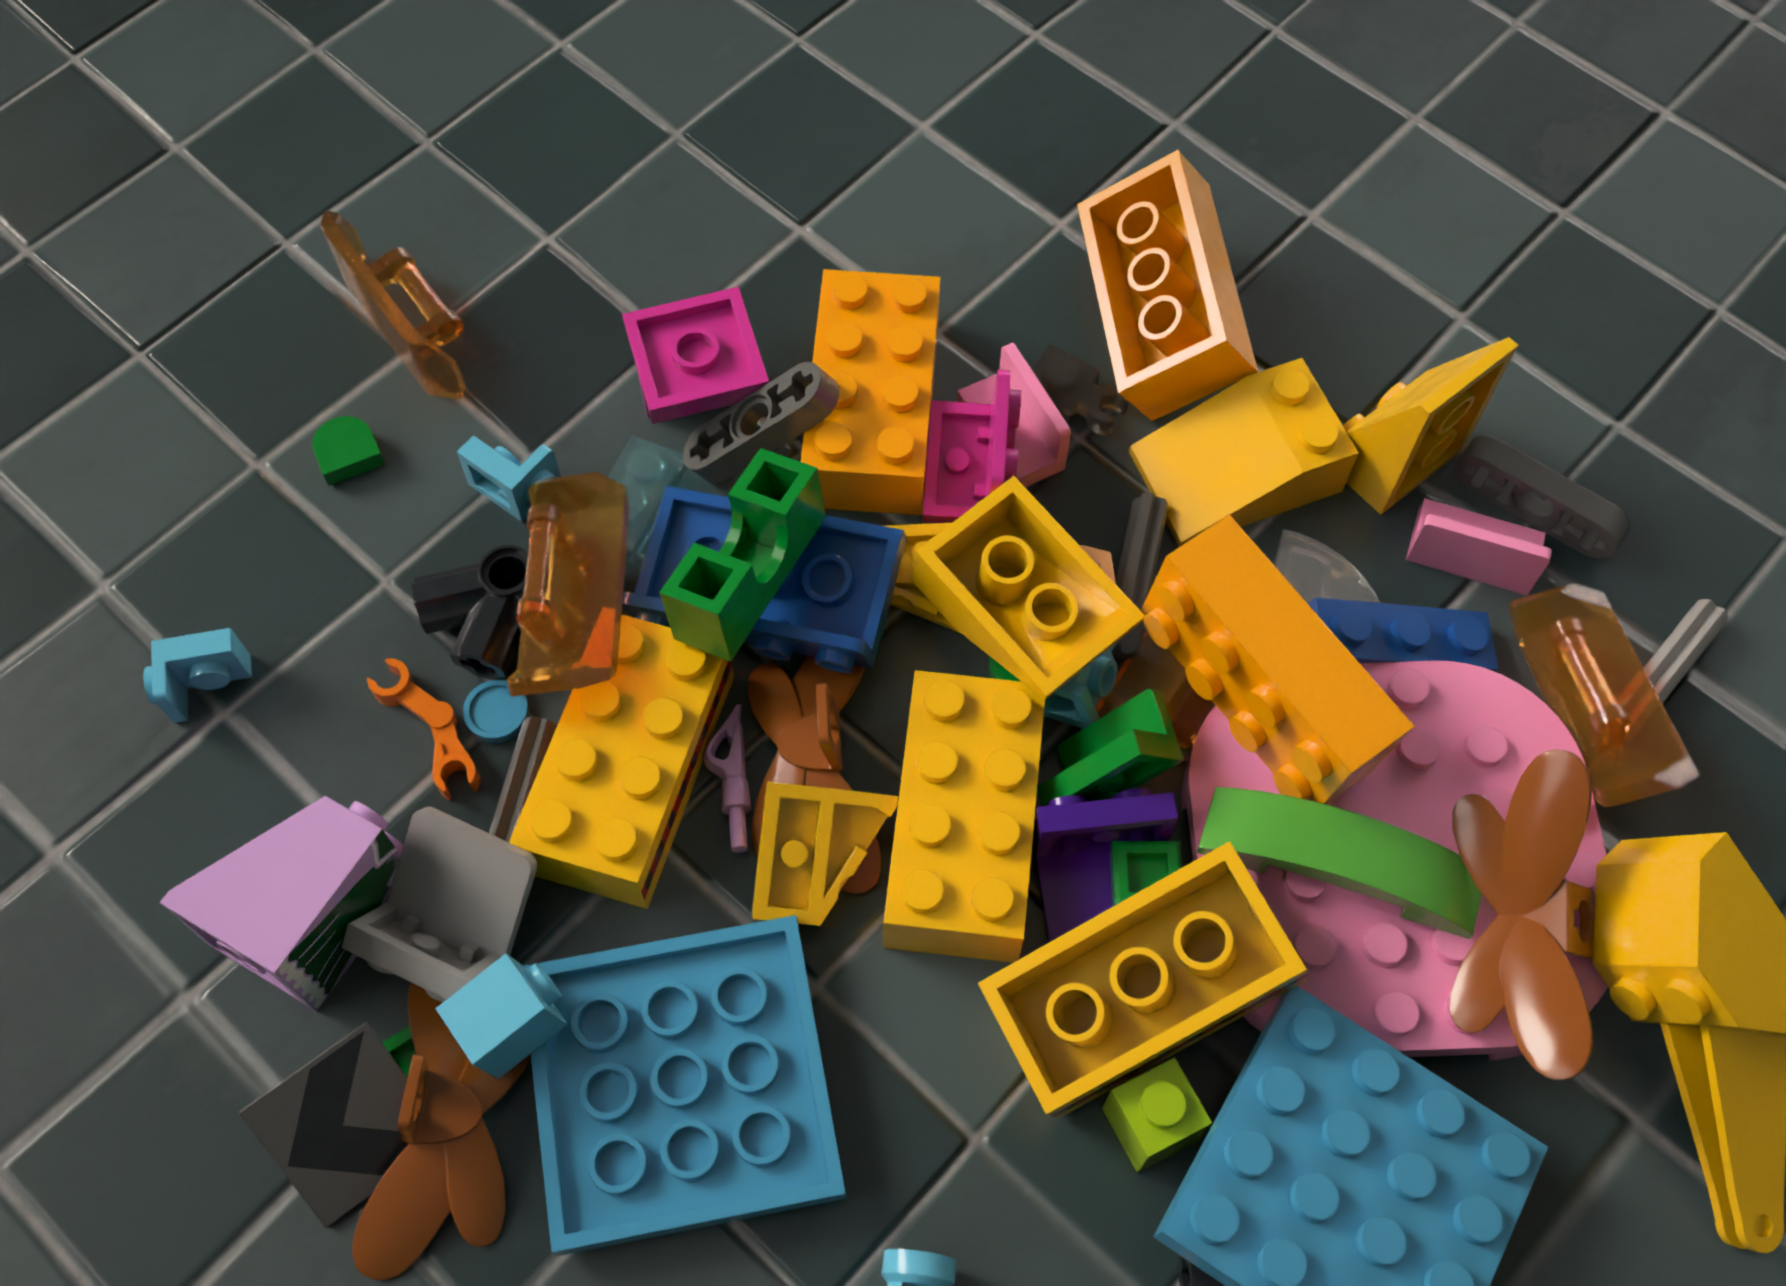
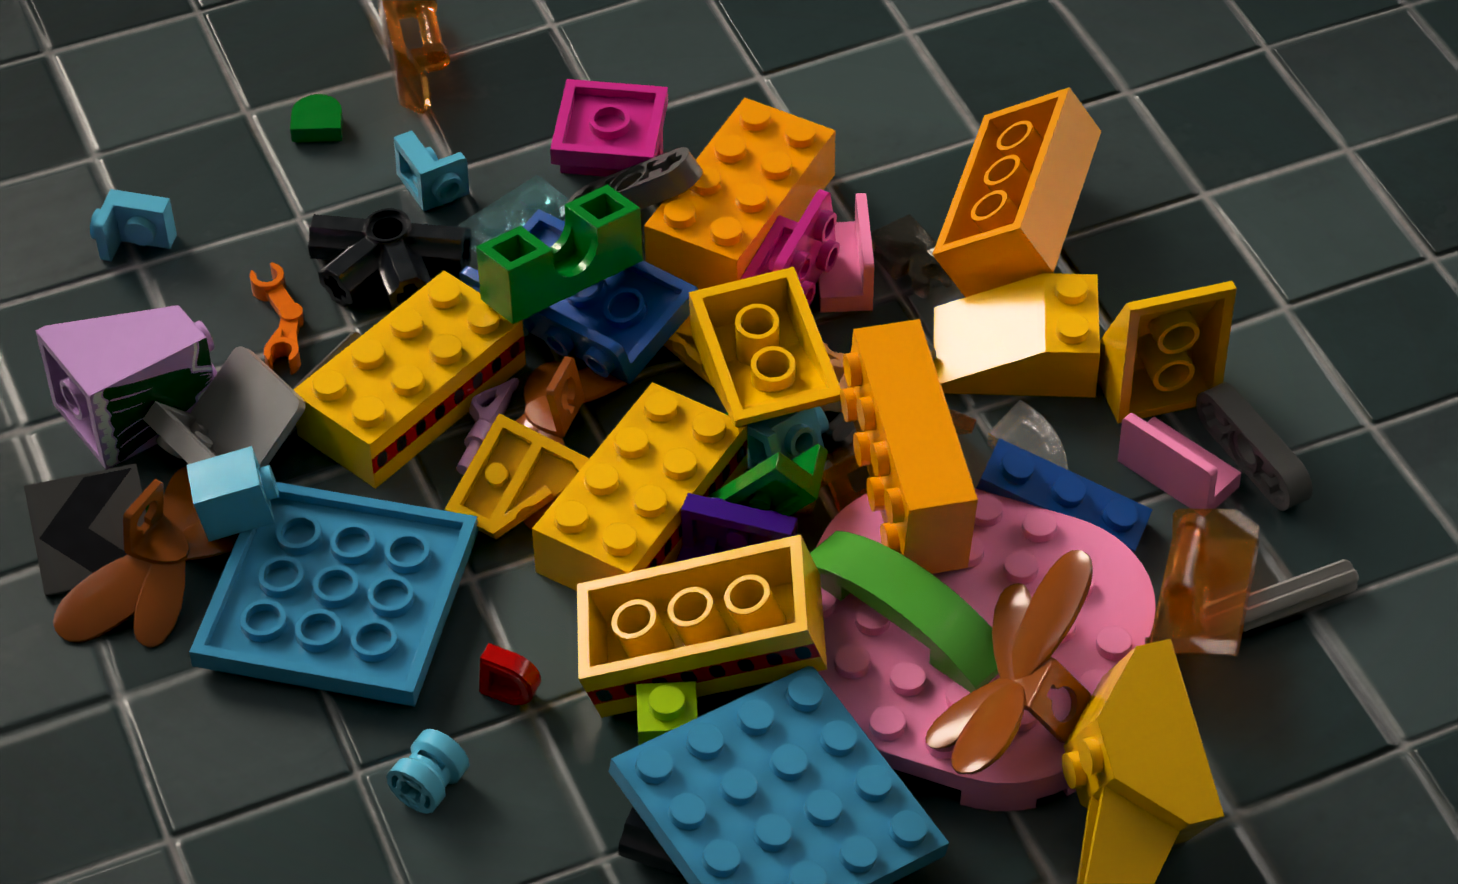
camera: 25 degrees right, 15 degrees down
dark azure piece [463,680,530,743] -> none
clear orange piece [507,472,629,696] -> none
none -> red tile [479,643,541,705]

